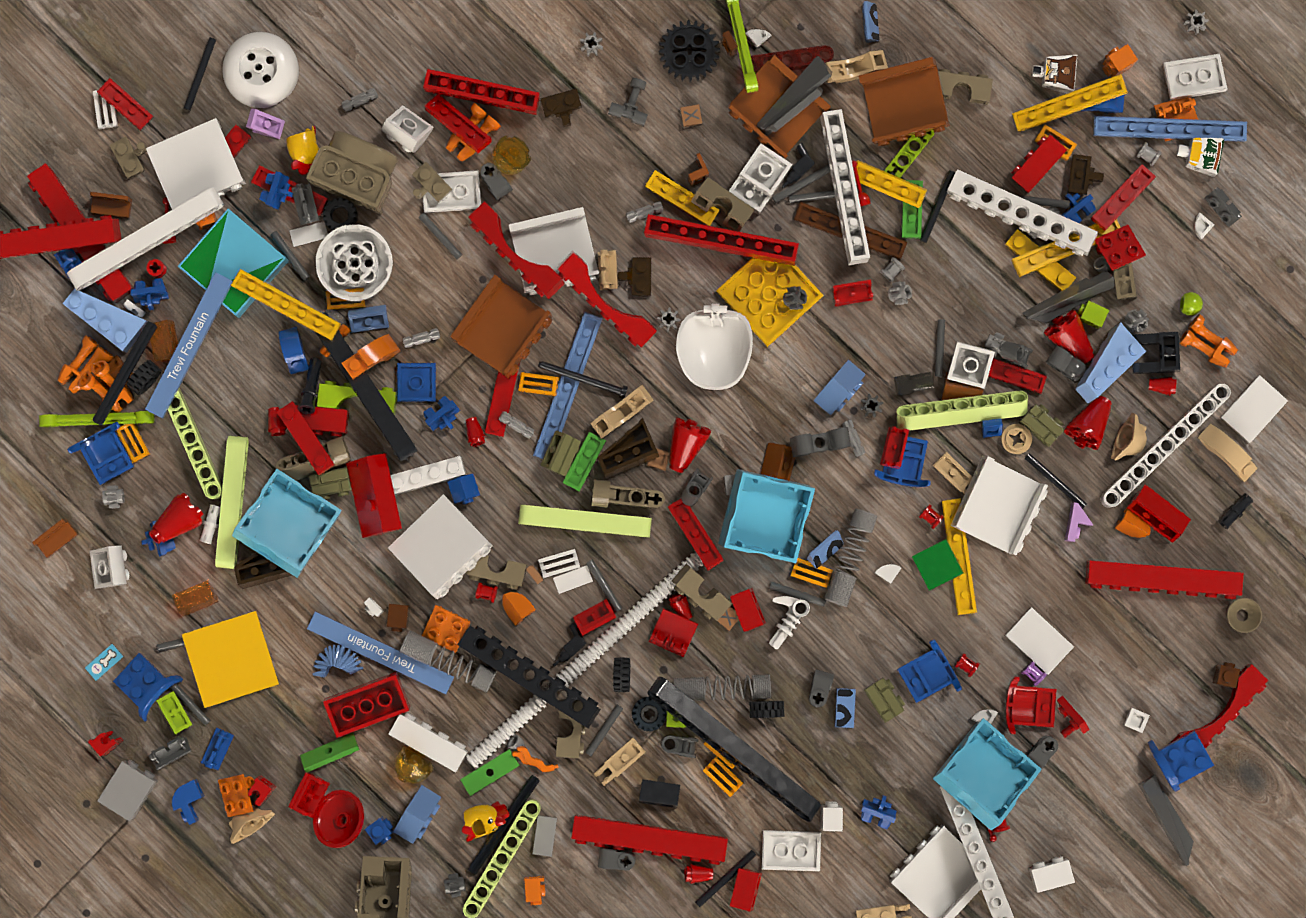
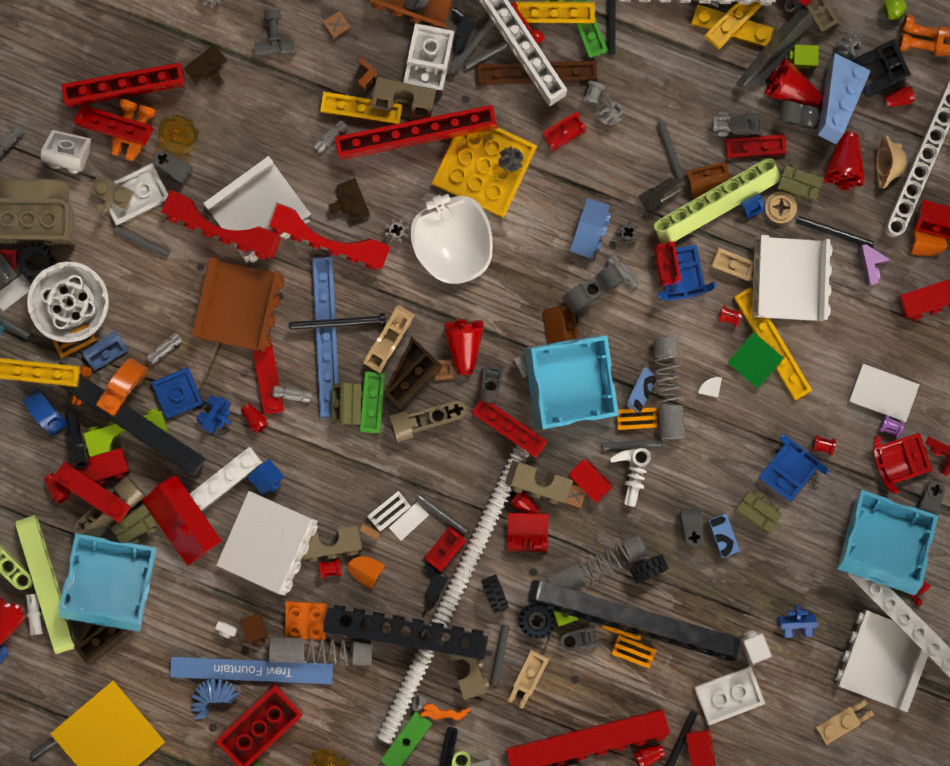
camera: 25 degrees left, 0 degrees up
clear orange hinge [172,580,219,617] -> none
white brick [389,712,468,772] -> none
light orange tile [518,372,559,396] -> none
yellowish green beam [518,505,652,537] -> none
tan hinge [598,250,618,290] -> none
black hinge [639,779,680,808] -> none
white brick [947,341,995,389] -> none
white tile [971,709,998,724] -> none

